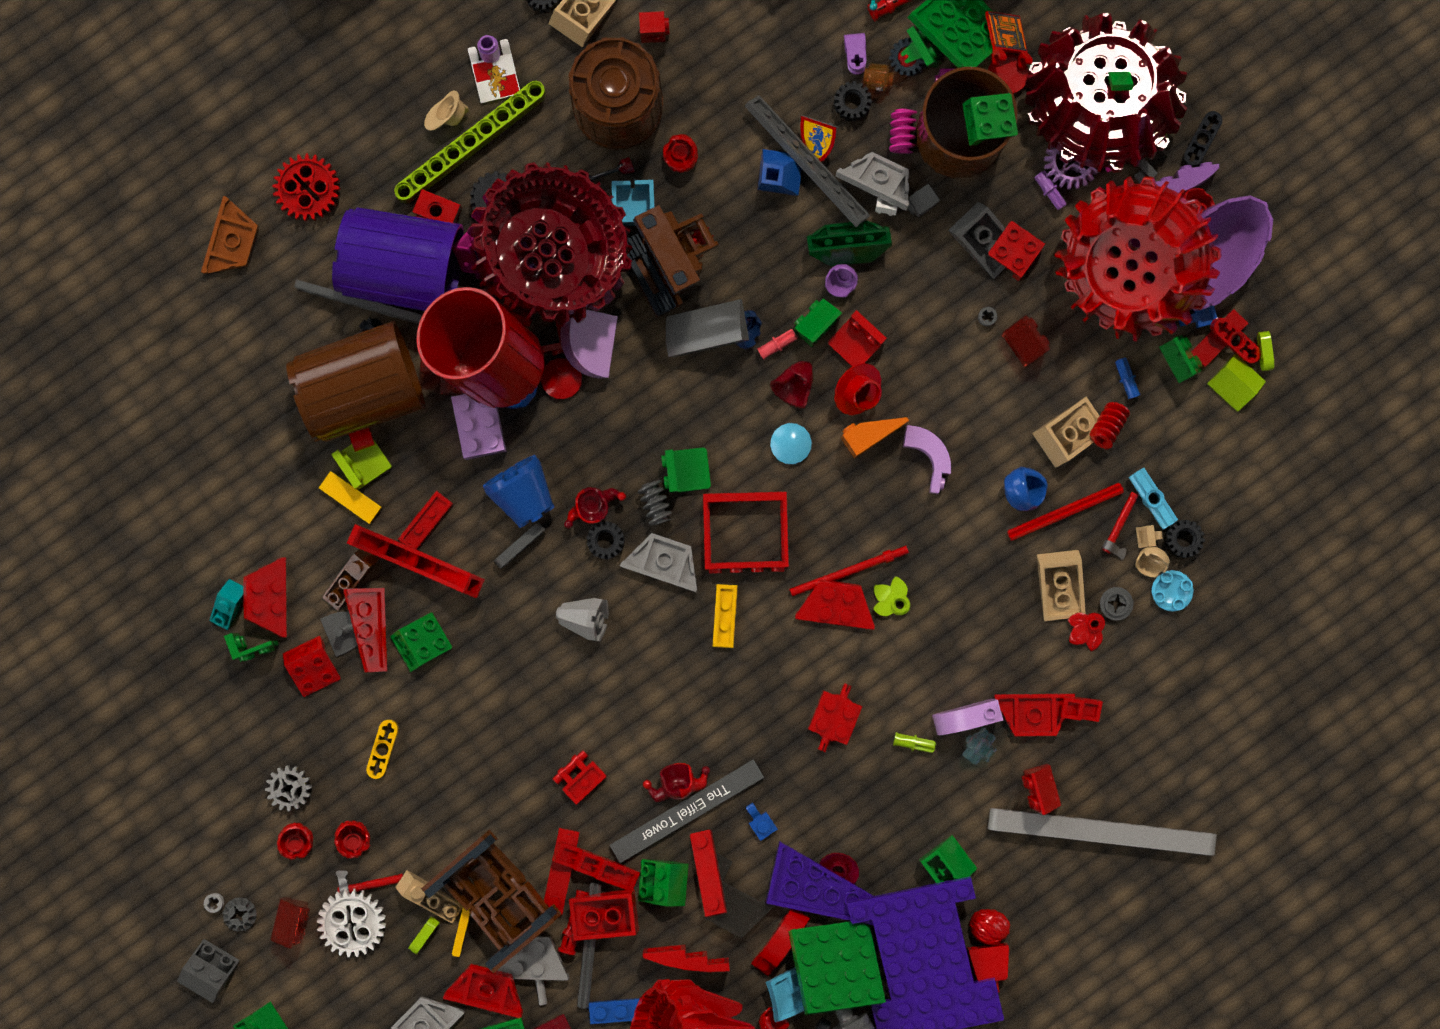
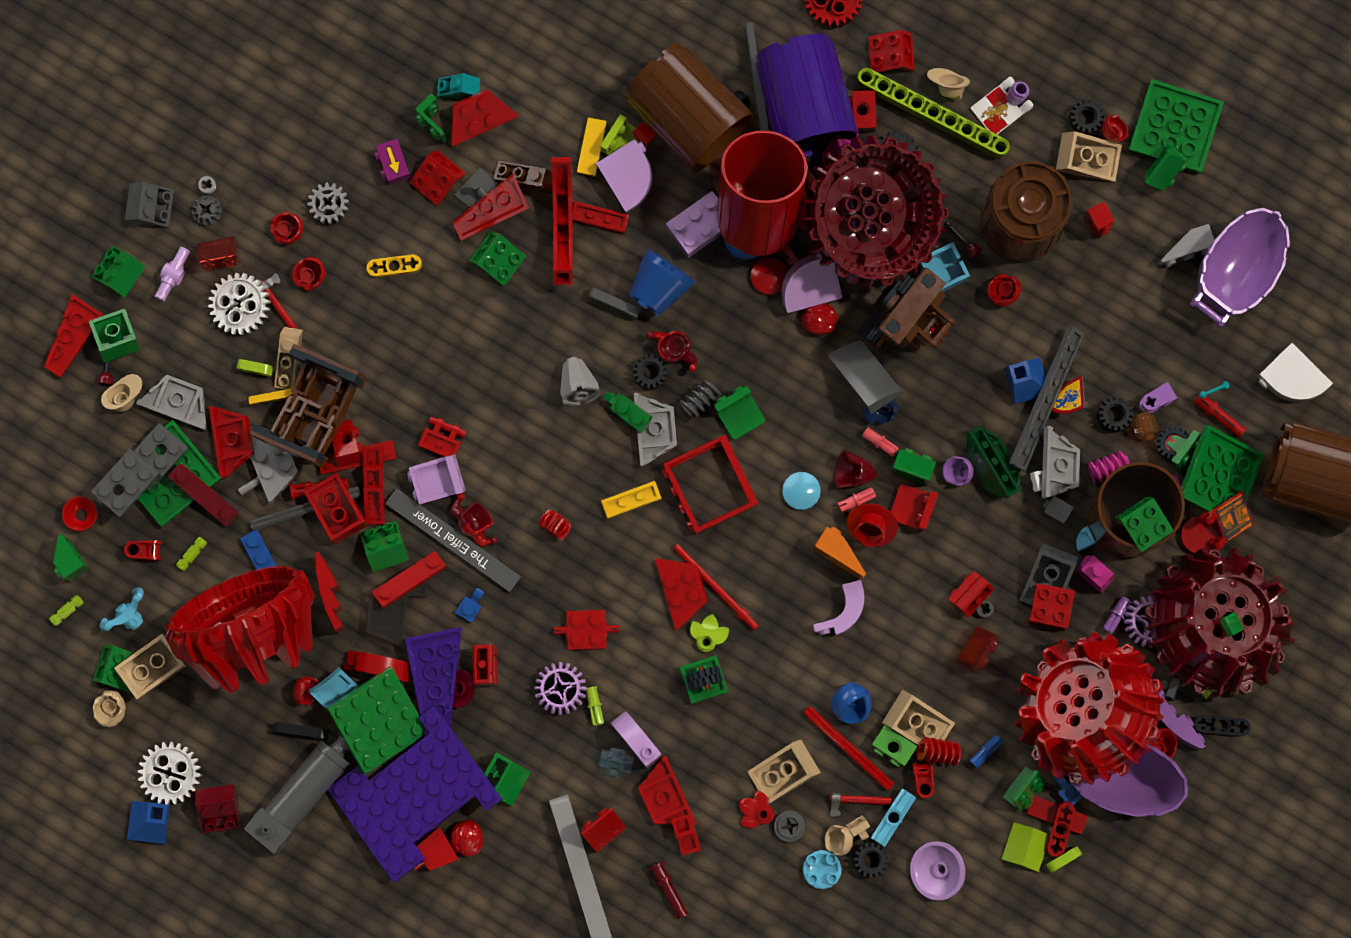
camera: 70 degrees right, 5 degrees down
none -> lavender pin [154,247,190,302]
none -> red brick [333,419,363,466]
none -> magenta brick [374,139,411,185]
none -> lavender panel [407,454,466,505]
none -> red brick [473,644,498,686]
none -> lavender gear [534,662,587,715]
none -> red gear [538,510,572,540]
none -> lavender brick [596,139,652,213]
none -> green hinge [603,391,653,433]
none -> dark red pin [648,860,689,919]
none -> plate [680,655,728,704]
none -> red hair [801,303,838,335]
none -> coral axle [837,488,876,513]
none -> red bracket [868,30,915,73]
none -> bright green brick [871,725,917,767]
none -> lavender dish [910,841,965,900]
none -> red piece [912,761,934,800]
none -> red brick [948,571,994,618]
none -> dark pink torso [1074,555,1114,594]
none -> medium azure tile [1076,526,1096,552]

